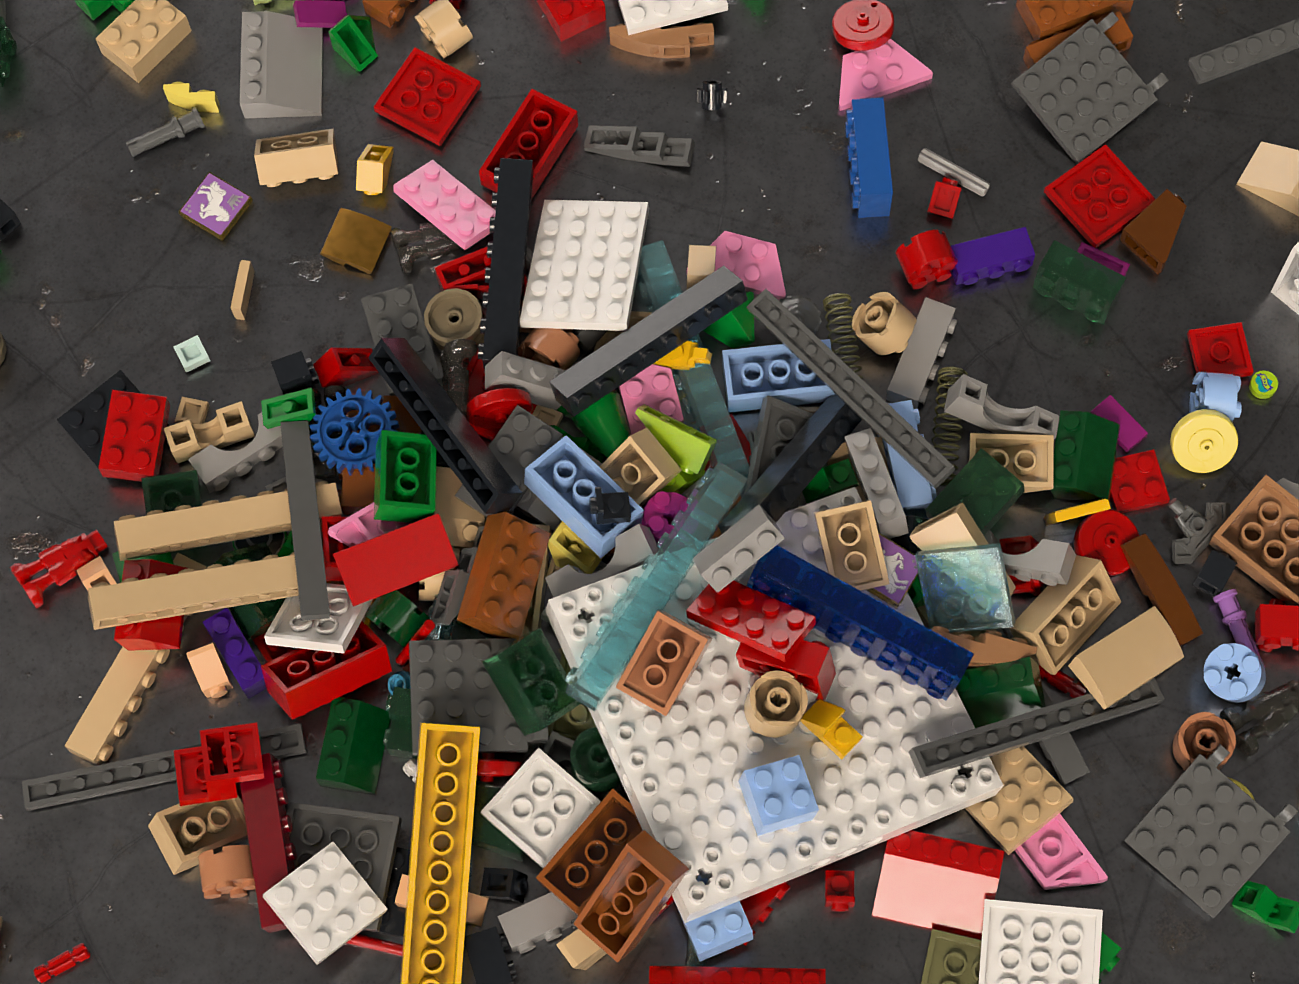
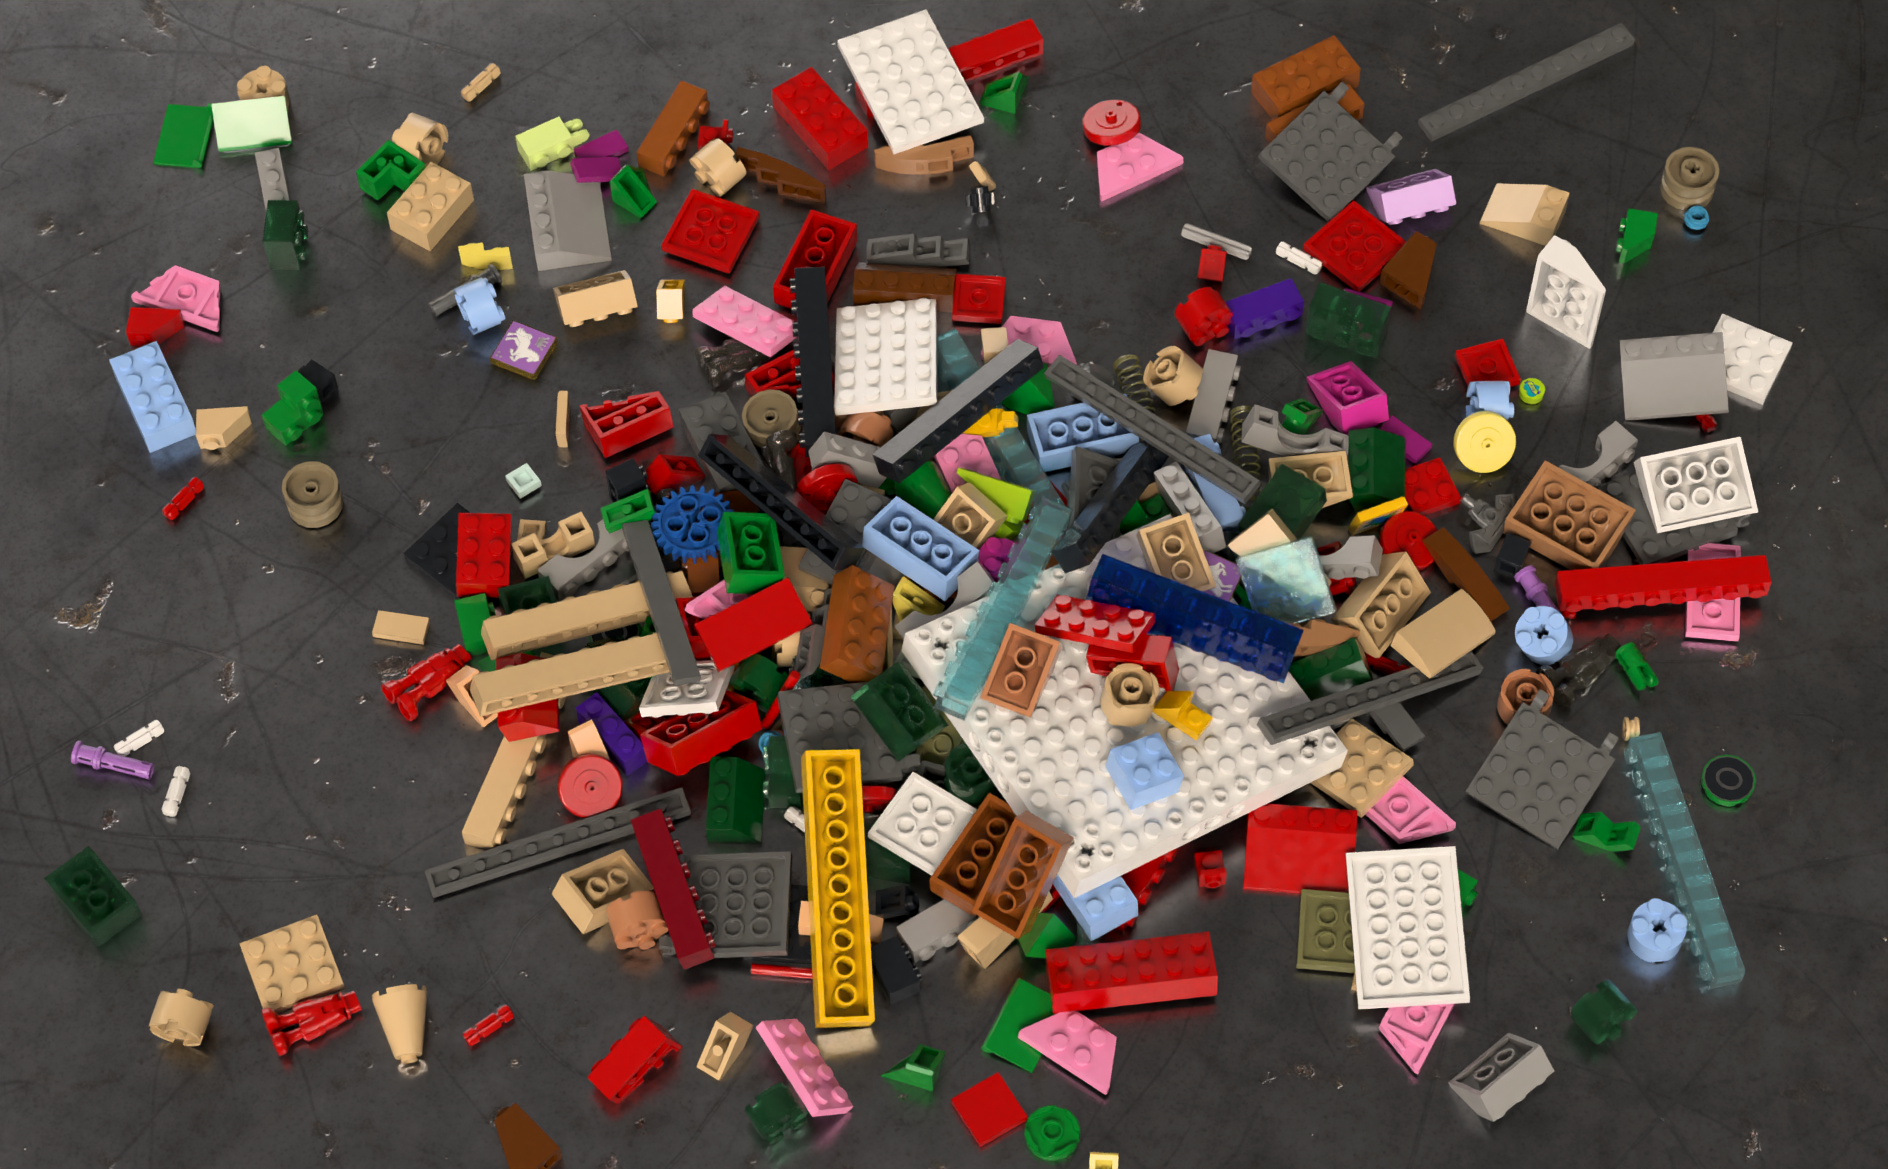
camera: 10 degrees left, 10 degrees down
red bracket [174,722,265,806] -> none
white plate [263,842,387,965] -> none
pearl gold slope [320,208,392,275] -> none
black bracket [589,487,631,524] -> none
light grey brick [692,505,785,593] -> none
blue brick [845,97,893,218] -> none
none -> tan tile [372,610,430,645]
none -> light blue brick [453,277,506,335]
none -> green brick [454,593,495,656]
none -> wheel [557,753,623,818]
none -> red wedge [579,391,674,458]
none -> reddish brown slope [735,147,827,204]
none -> reddish brown slope [853,262,957,312]
none -> red plate [952,274,1006,324]
none -> tan tile [969,161,996,192]
none -> green slope [1019,913,1077,958]
none -> white axle [1276,242,1322,274]
none -> green slope [1281,398,1324,435]
none -> dark pink slope [1306,361,1389,435]
none -> lavender slope [1366,169,1456,225]

